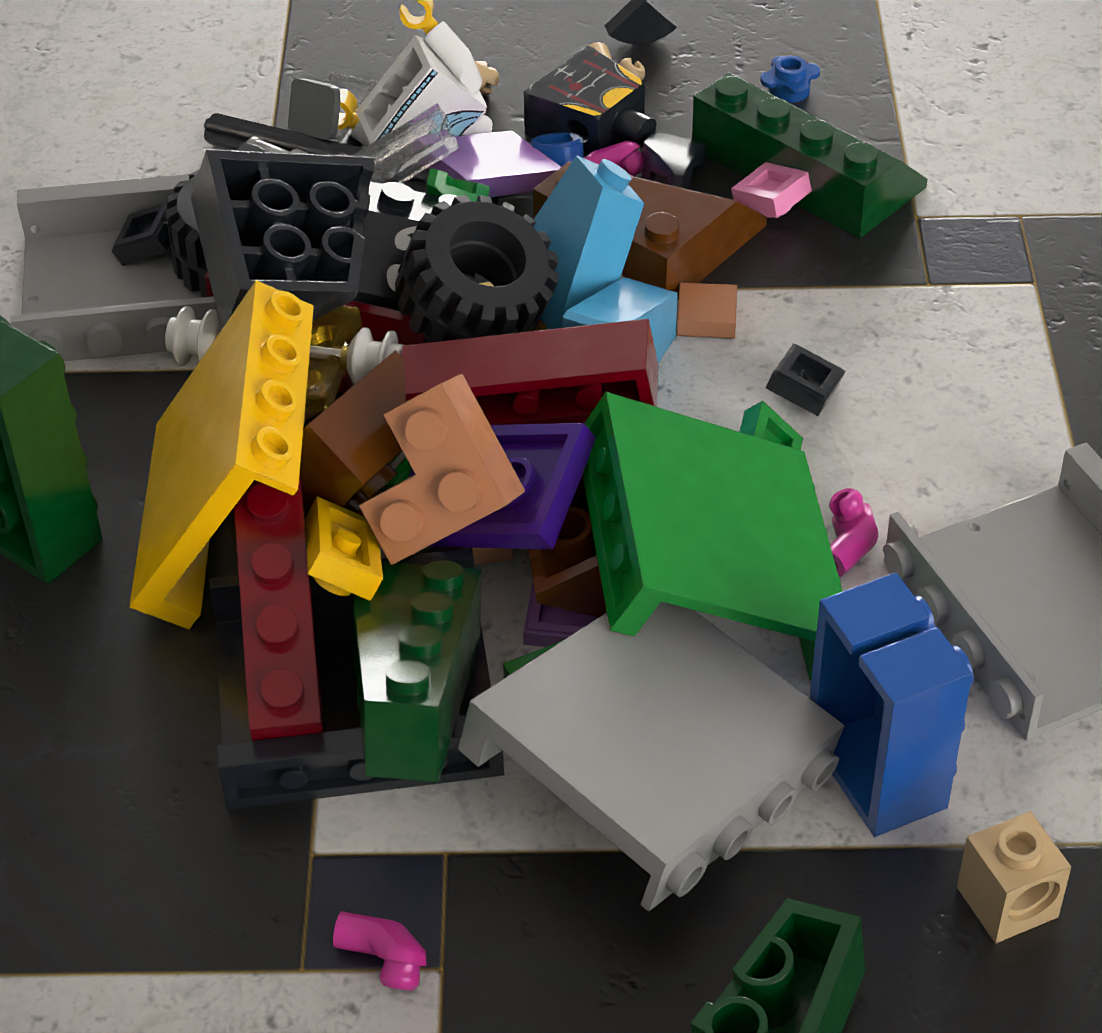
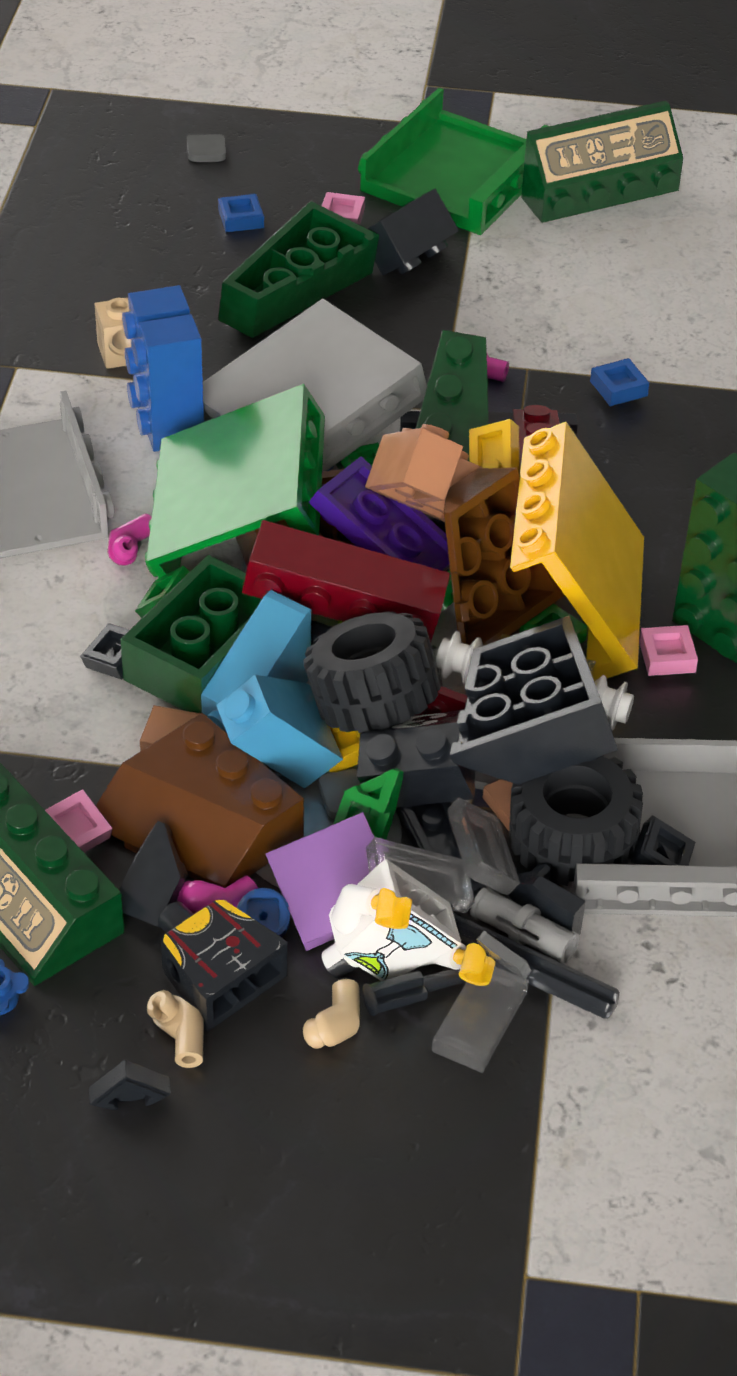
camera: 175 degrees left, 0 degrees up
none -> dark green brick [120,555,262,714]
none -> blue plate [590,358,649,406]
none -> bright pink plate [639,625,698,676]

